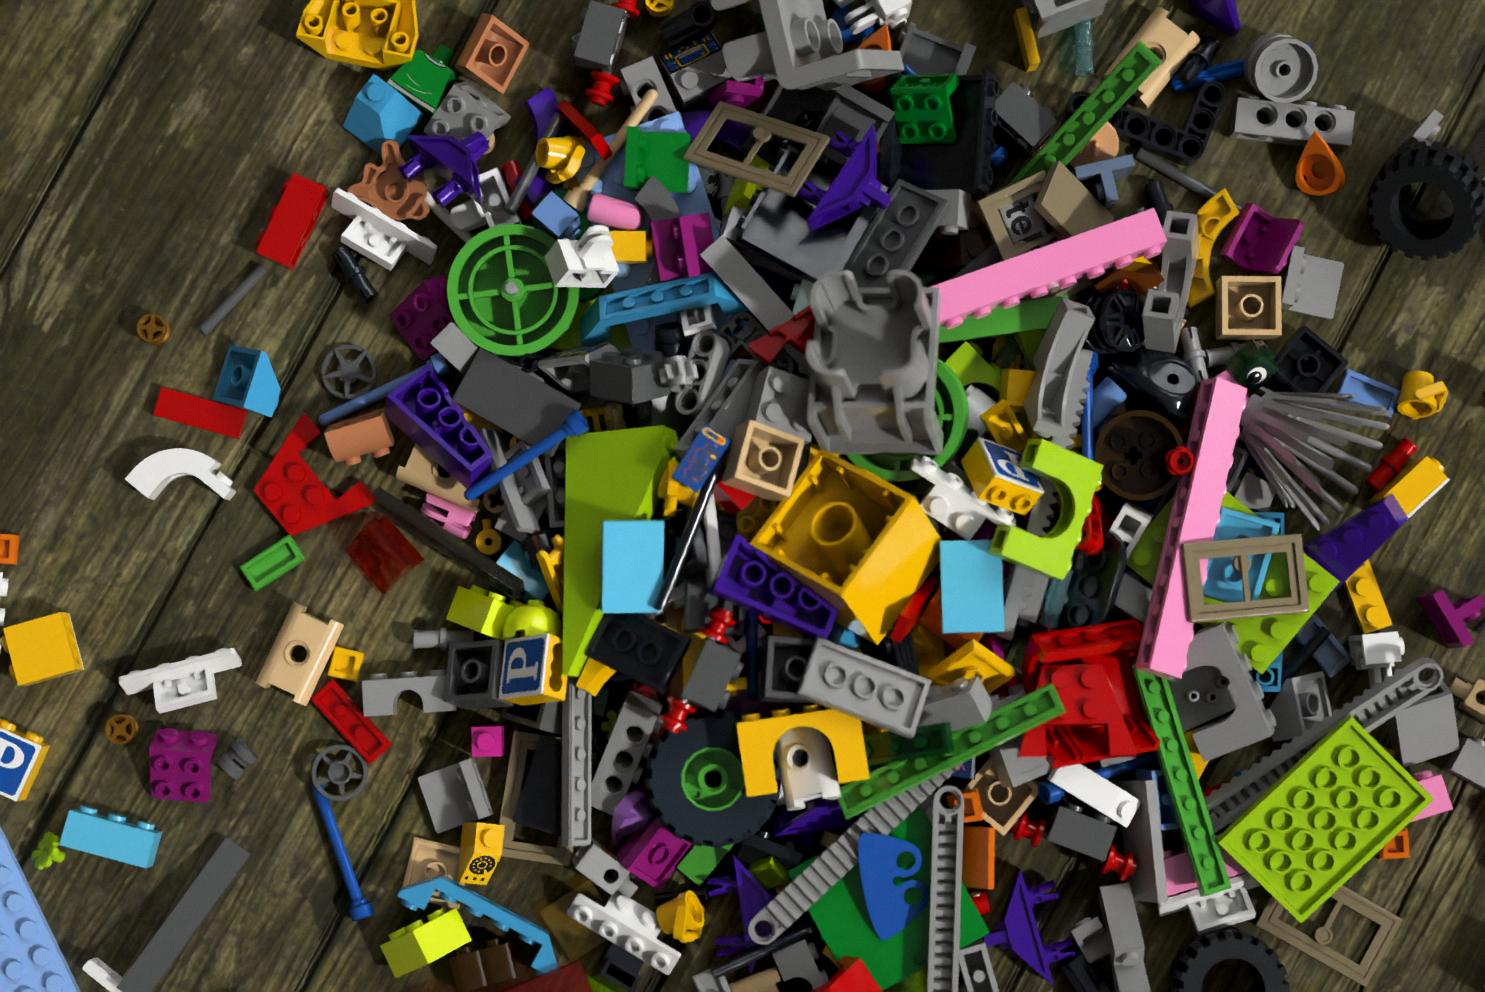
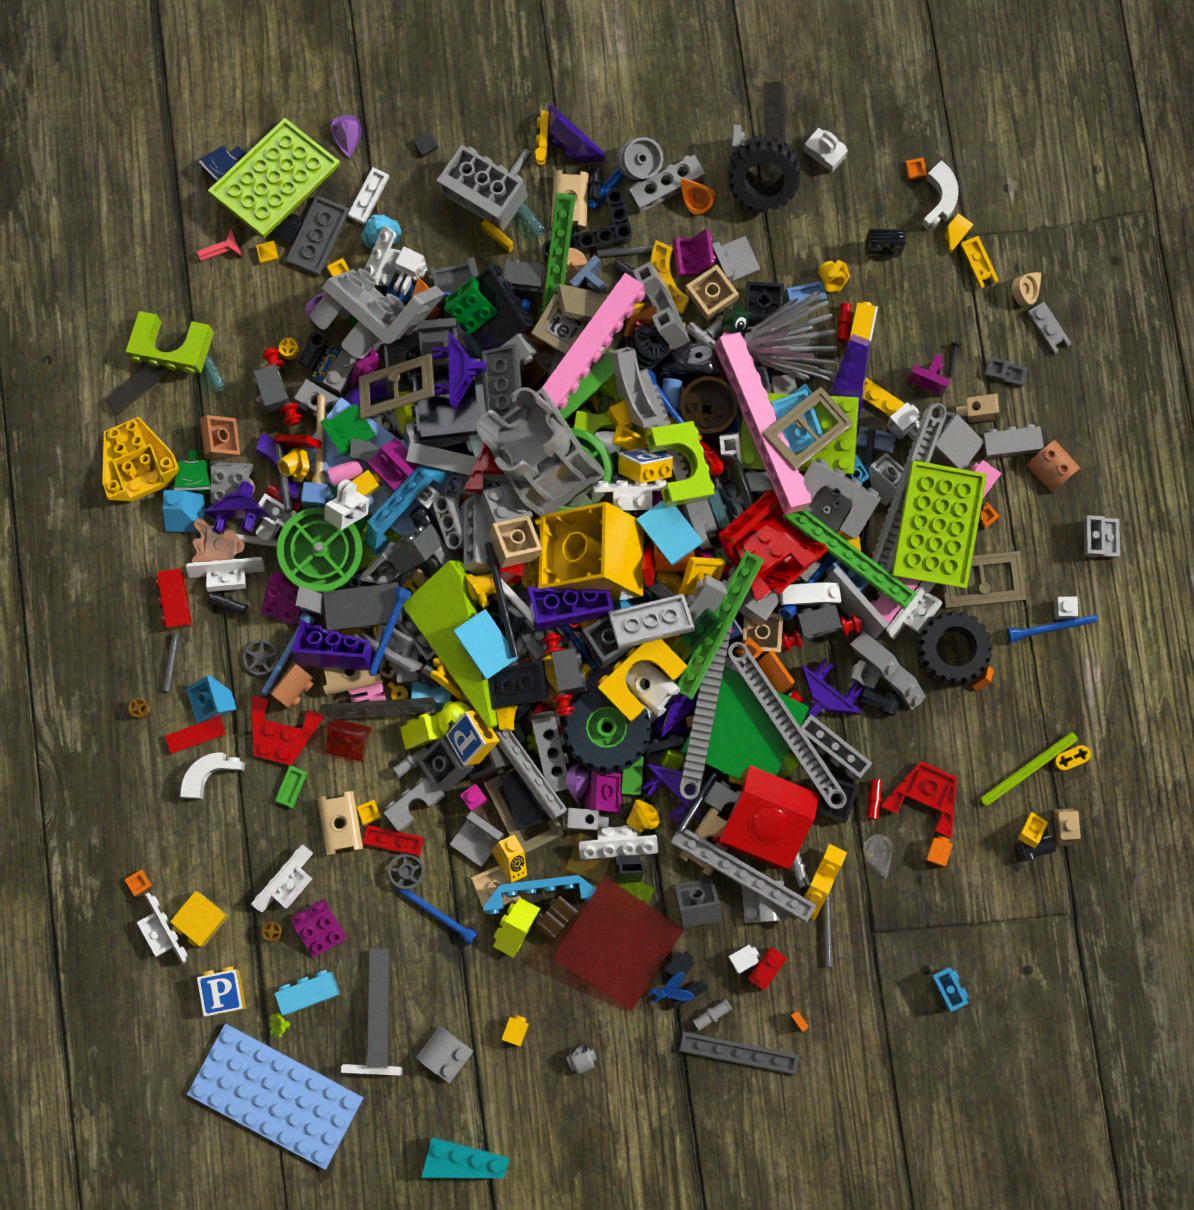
camera: 30 degrees left, 5 degrees down
dark grey wheel [216,738,259,780] -> none
light grey gear [659,355,699,392] -> none
blue tile [672,424,731,493] -> none
blue piece [858,833,929,940] -> none
red plate [1165,446,1195,476] -> none

